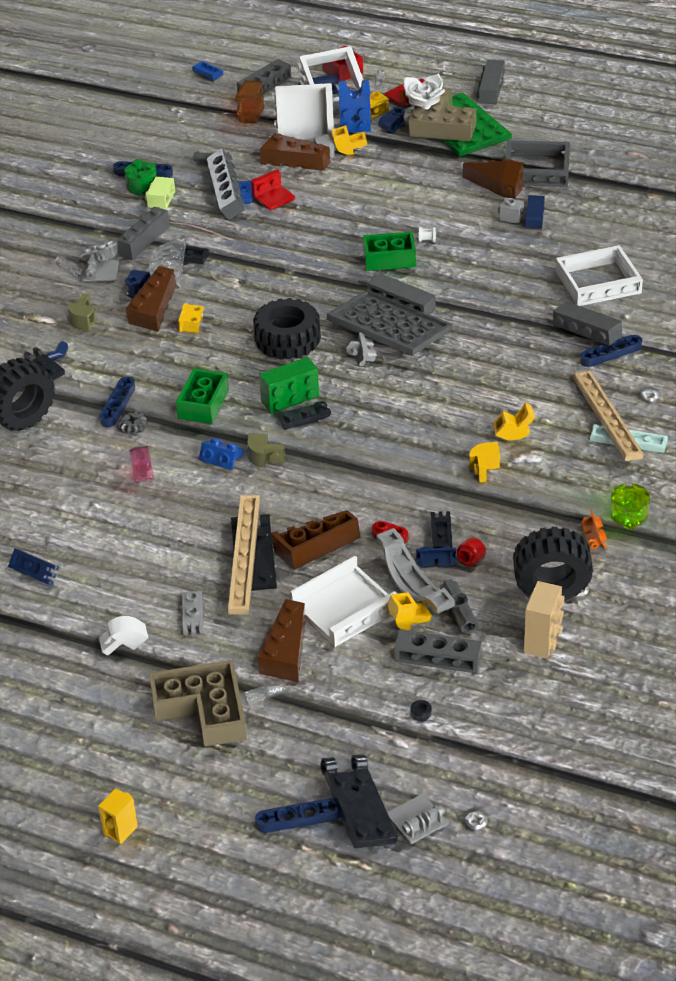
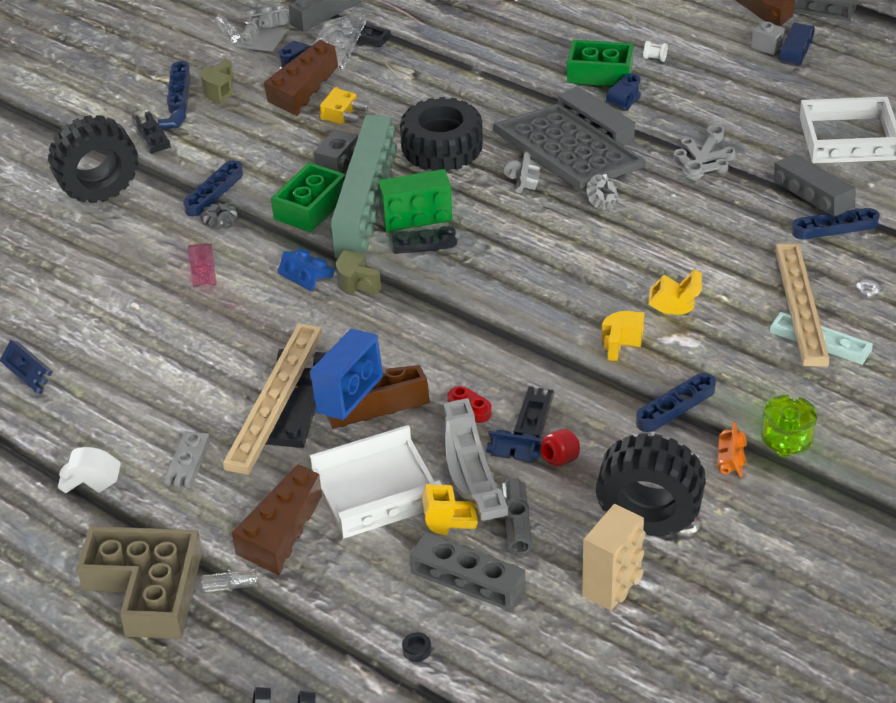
camera: 15 degrees right, 0 degrees up
none -> dark blue beam [167,61,190,113]
none -> blue brick [310,328,383,420]
none -> dark grey brick [314,129,358,173]
none -> sand green brick [331,115,397,259]
none -> light grey gear [586,174,620,210]
none -> dark blue piece [606,73,641,110]
none -> dark blue beam [636,373,716,432]
none -> light grey plant [673,125,736,180]

